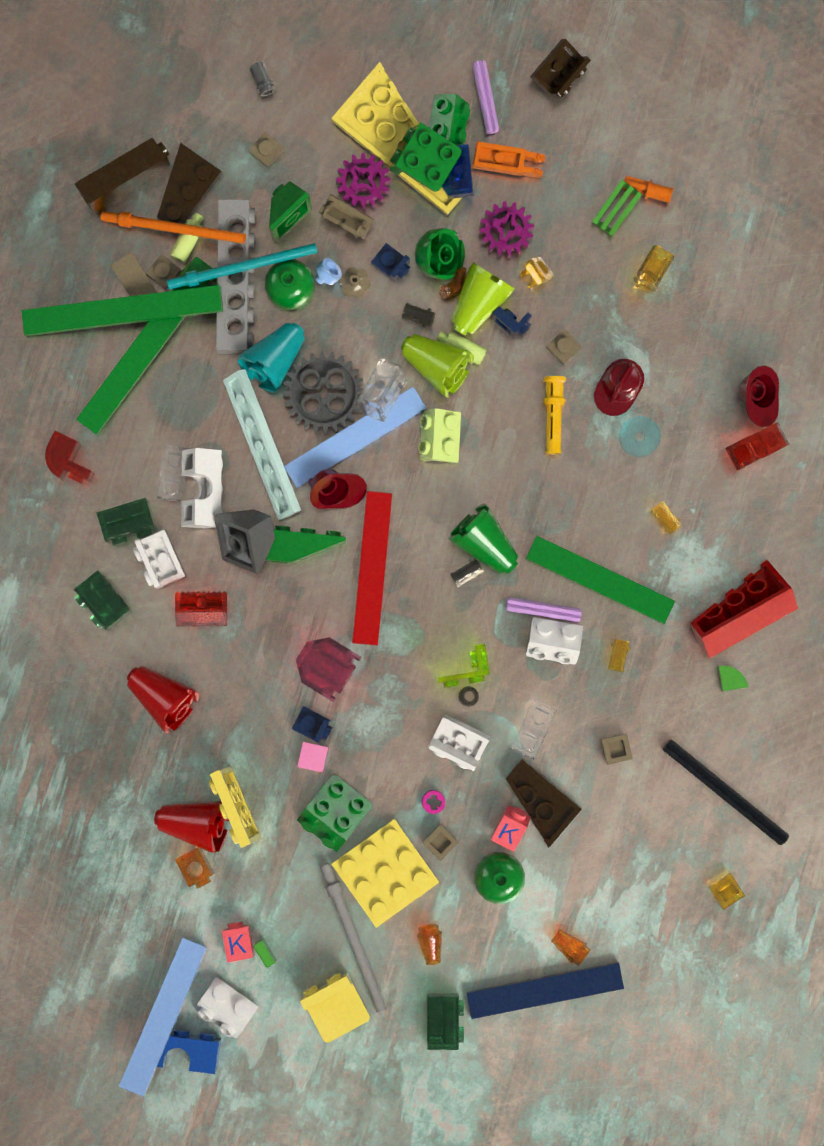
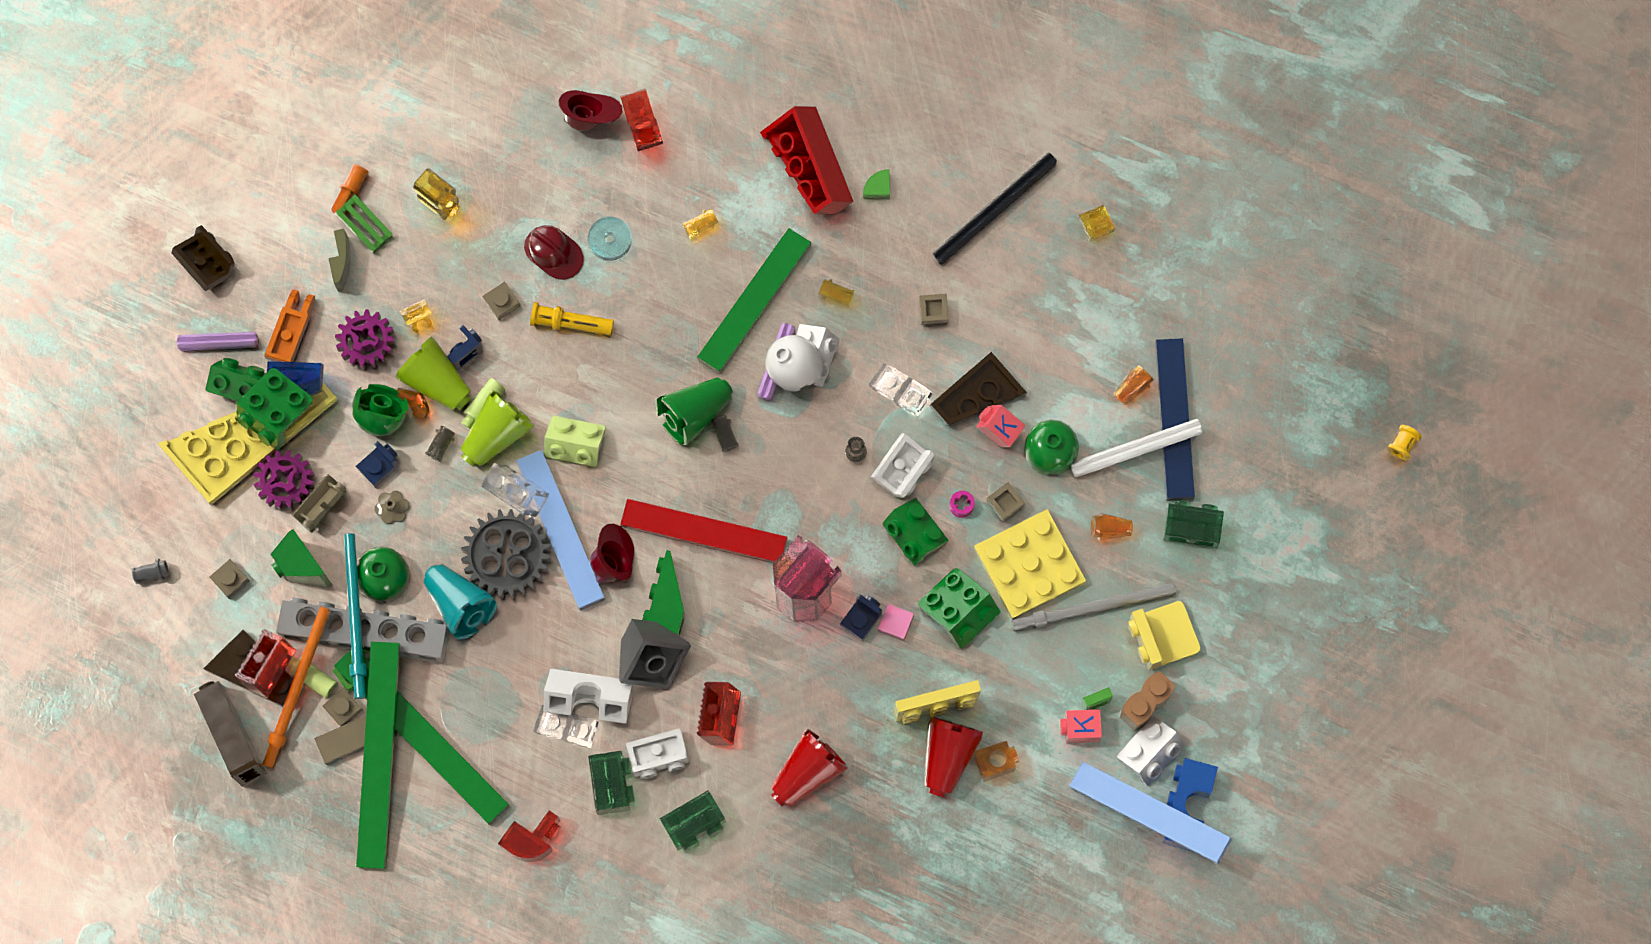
camera: 75 degrees left, 10 degrees down
light aqua plate [223,369,301,521] -> none
light blue tile [315,258,342,285] -> none
clear neon green bracket [437,644,490,688] -> none
none -> clear red brick [235,629,296,698]
none -> olive slope [328,228,350,292]
none -> white cylinder [765,335,822,391]
none -> green bracket [883,498,949,566]
none -> white axle [1071,419,1203,477]
none -> medium nougat brick [1120,672,1175,731]

